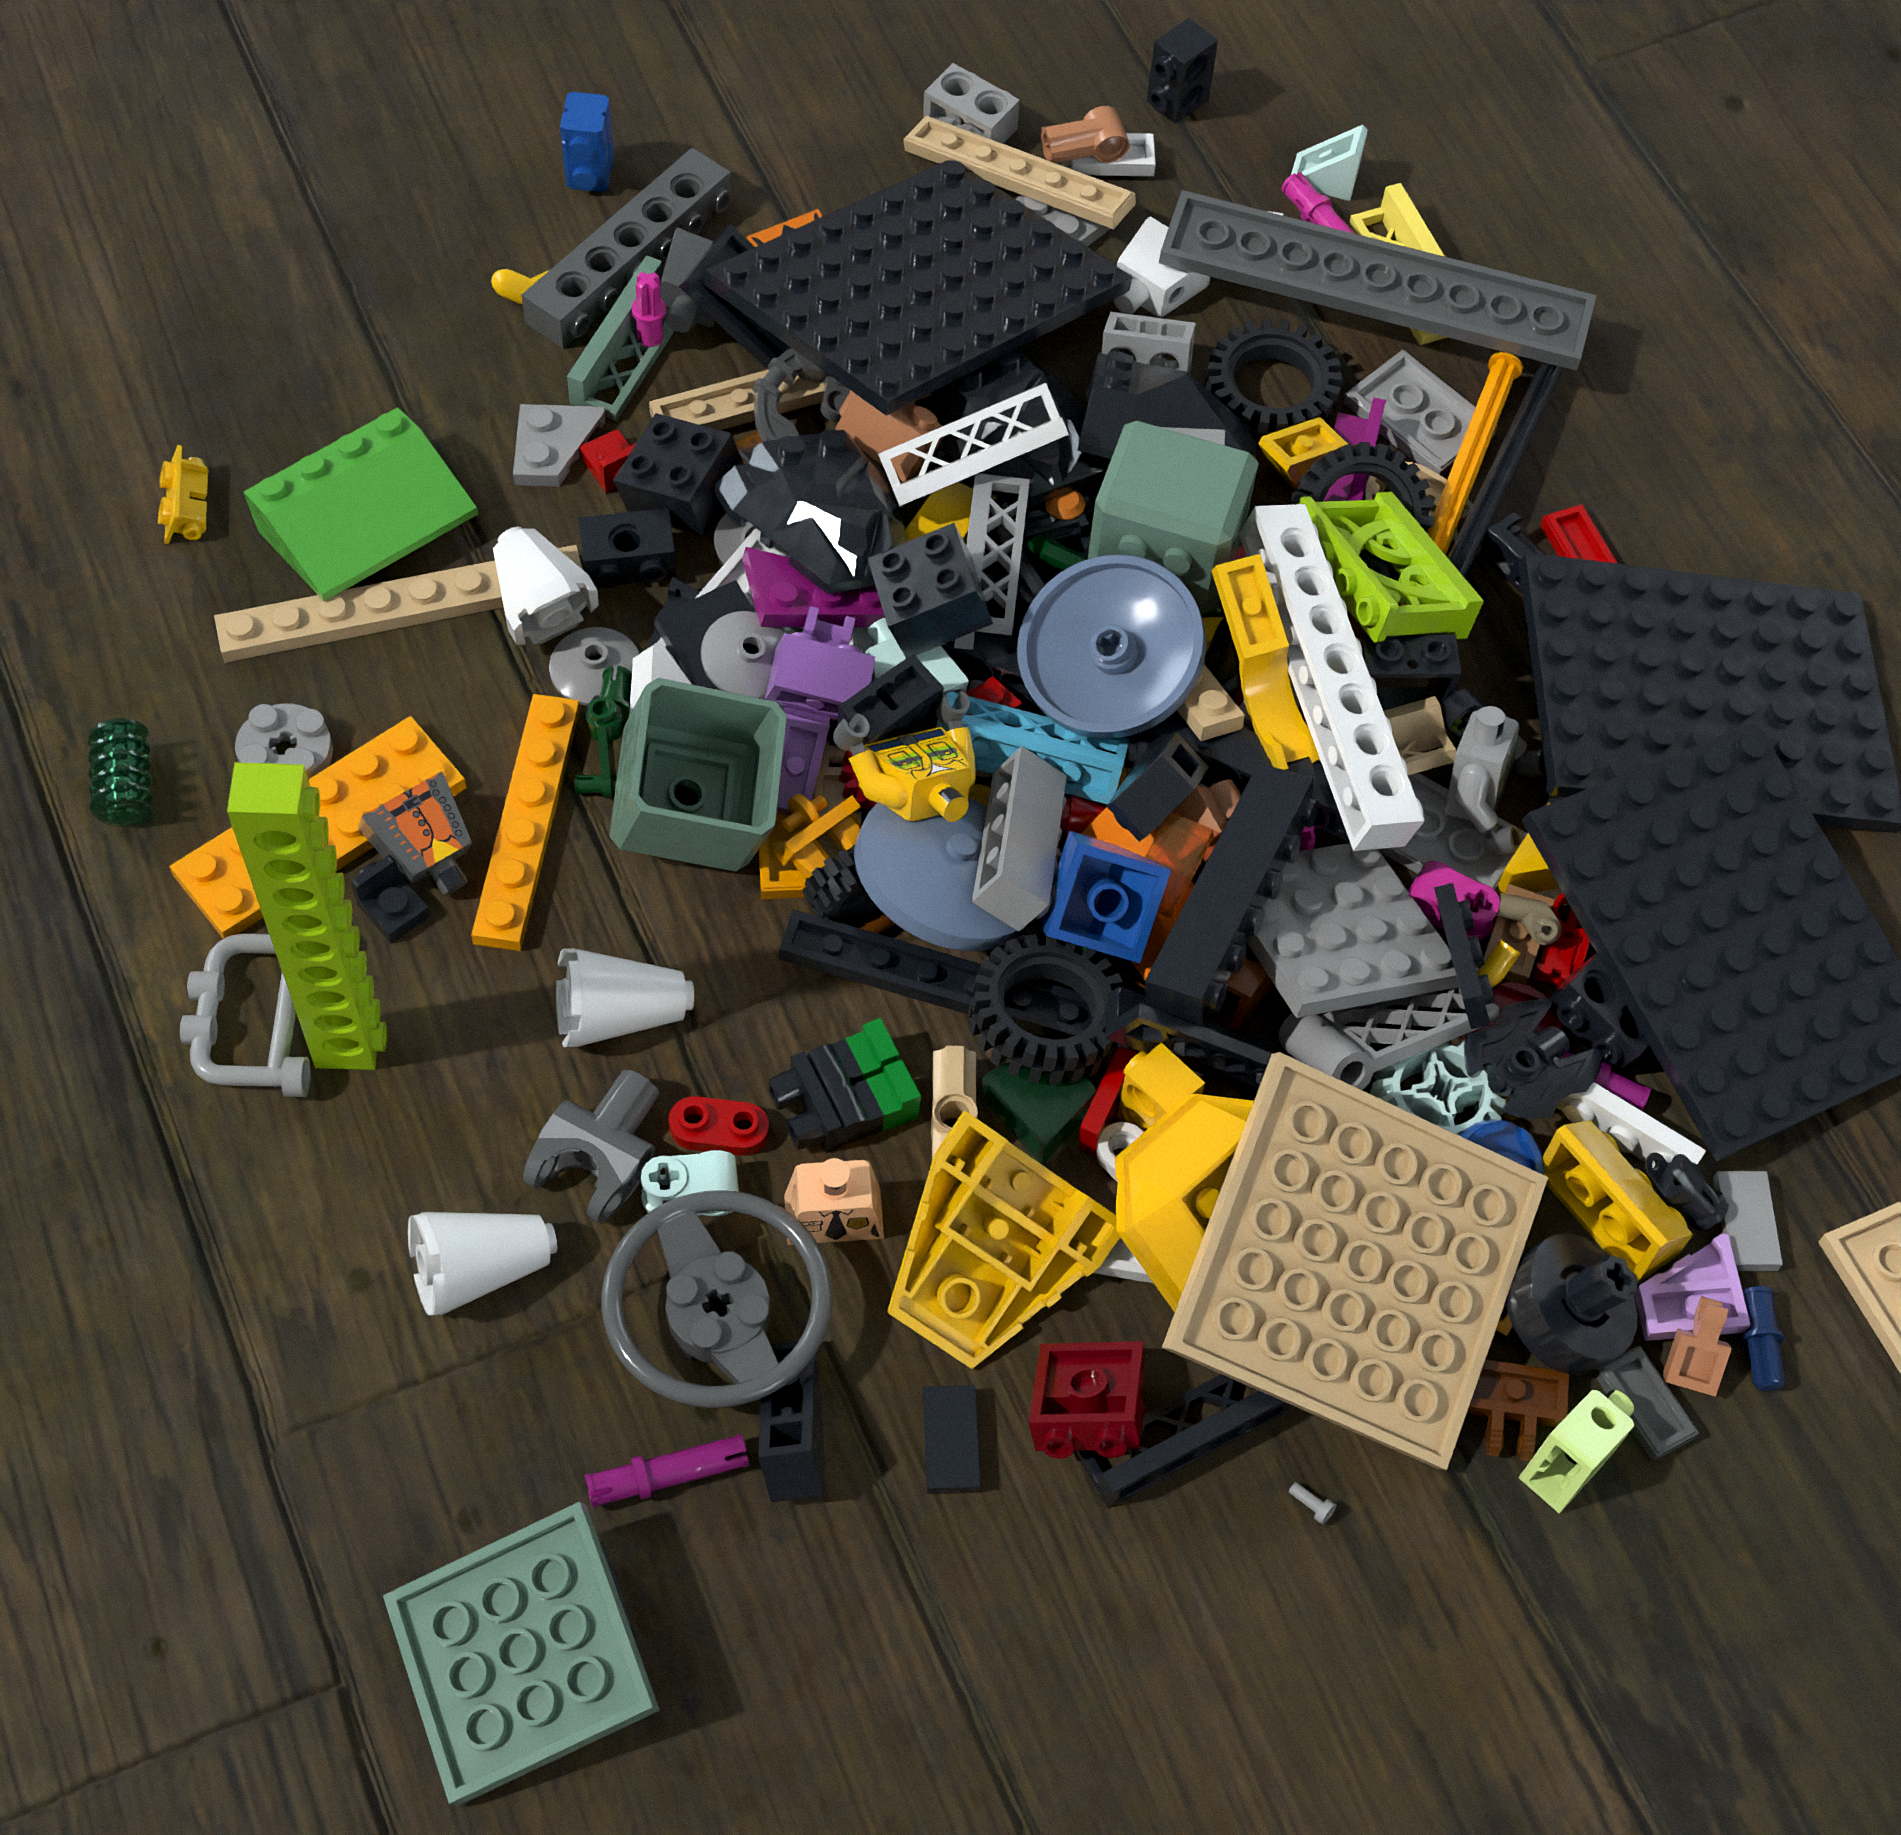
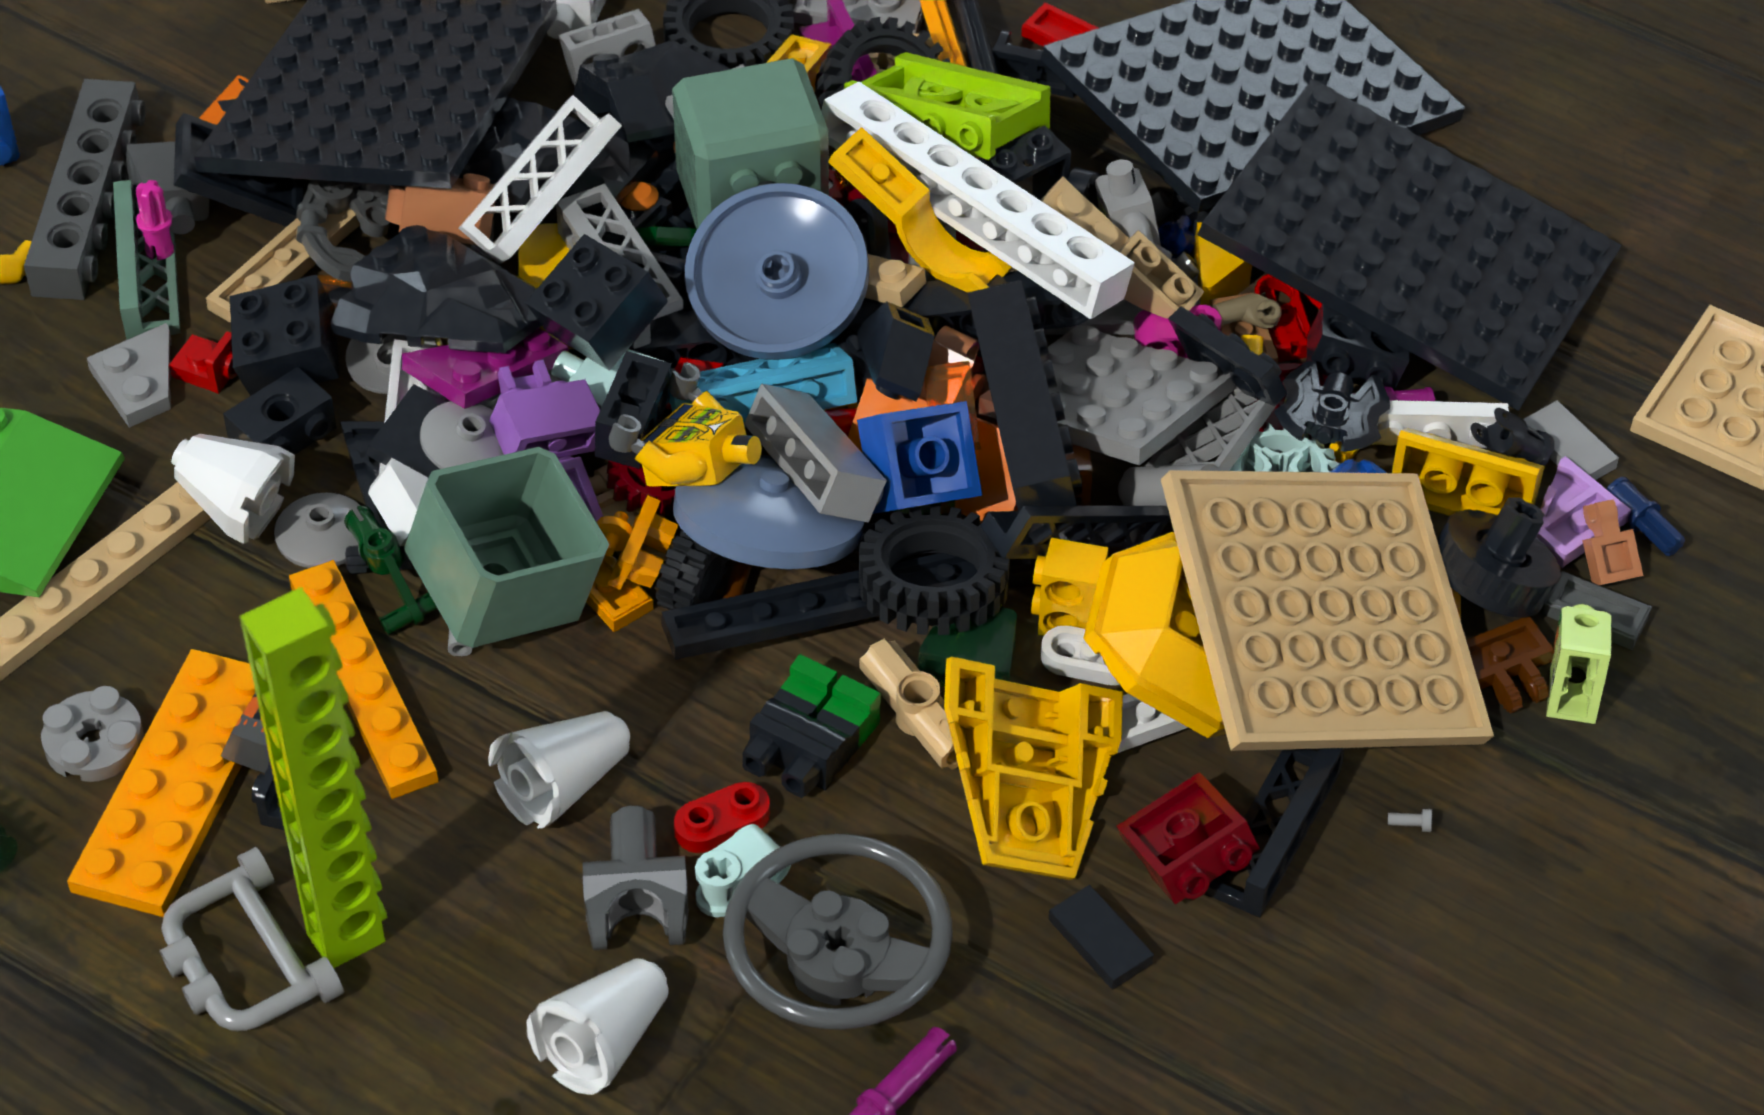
camera: 30 degrees left, 10 degrees down
black slope [758,1340,825,1503] -> none
light nougat torso [784,1158,884,1245] -> none
red tile [1079,1046,1136,1156] -> none
none -> tan slope [1041,177,1204,319]
none -> clear blue plate [1158,215,1195,259]

